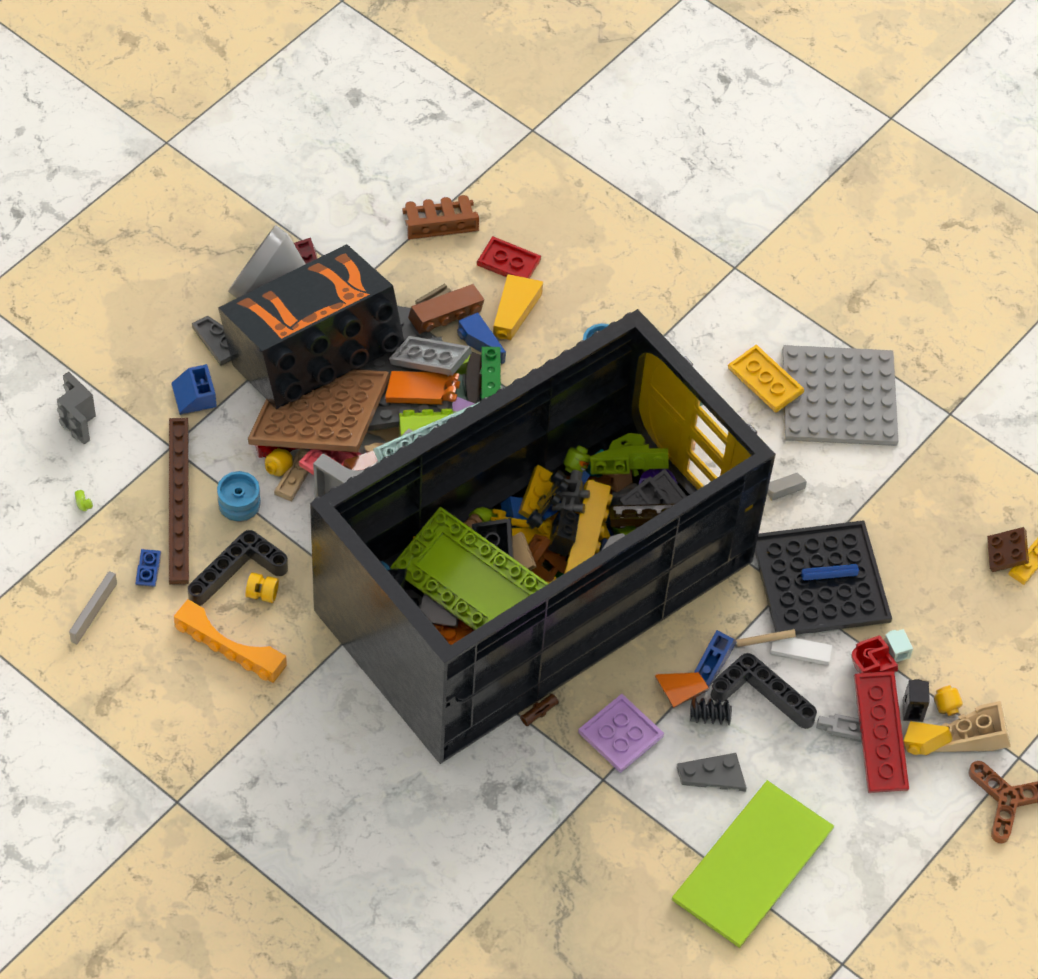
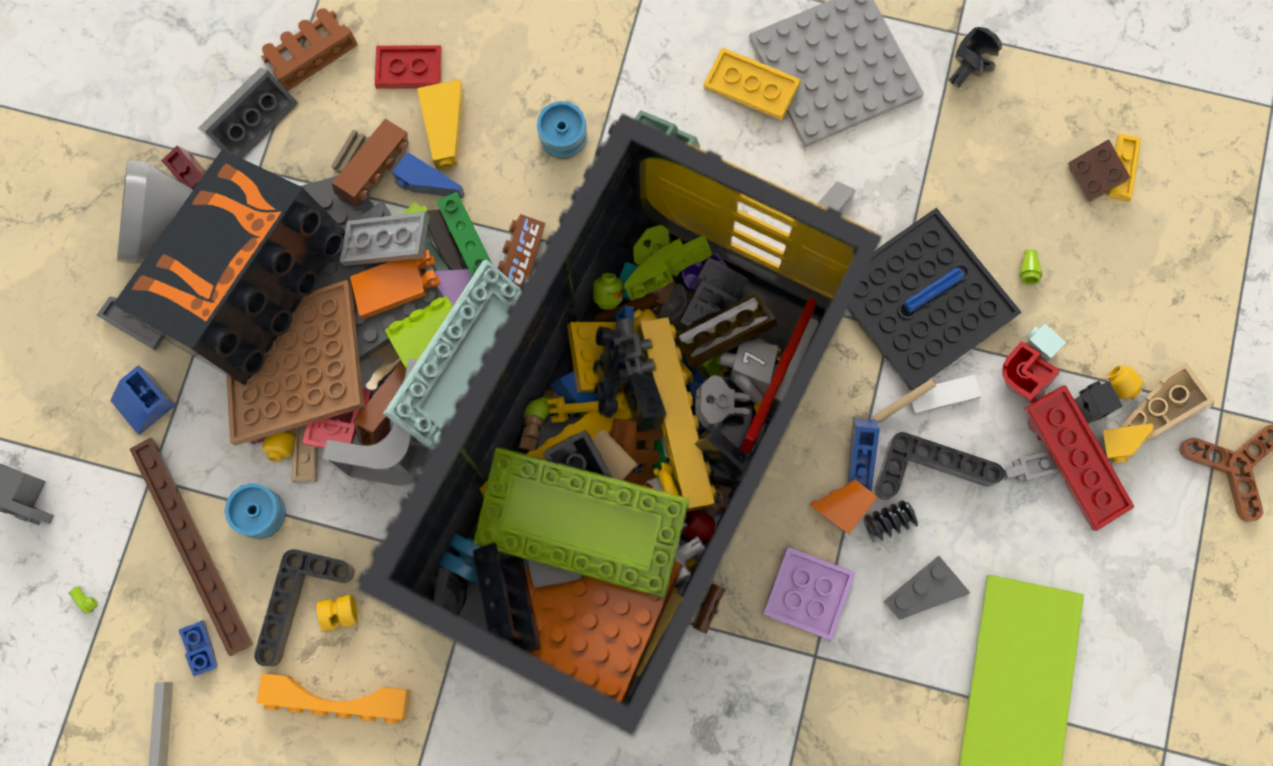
camera: 20 degrees left, 20 degrees up
none -> dark grey slope [198,67,298,158]
none -> black piece [948,27,1002,88]
none -> lime cone [1019,249,1043,285]

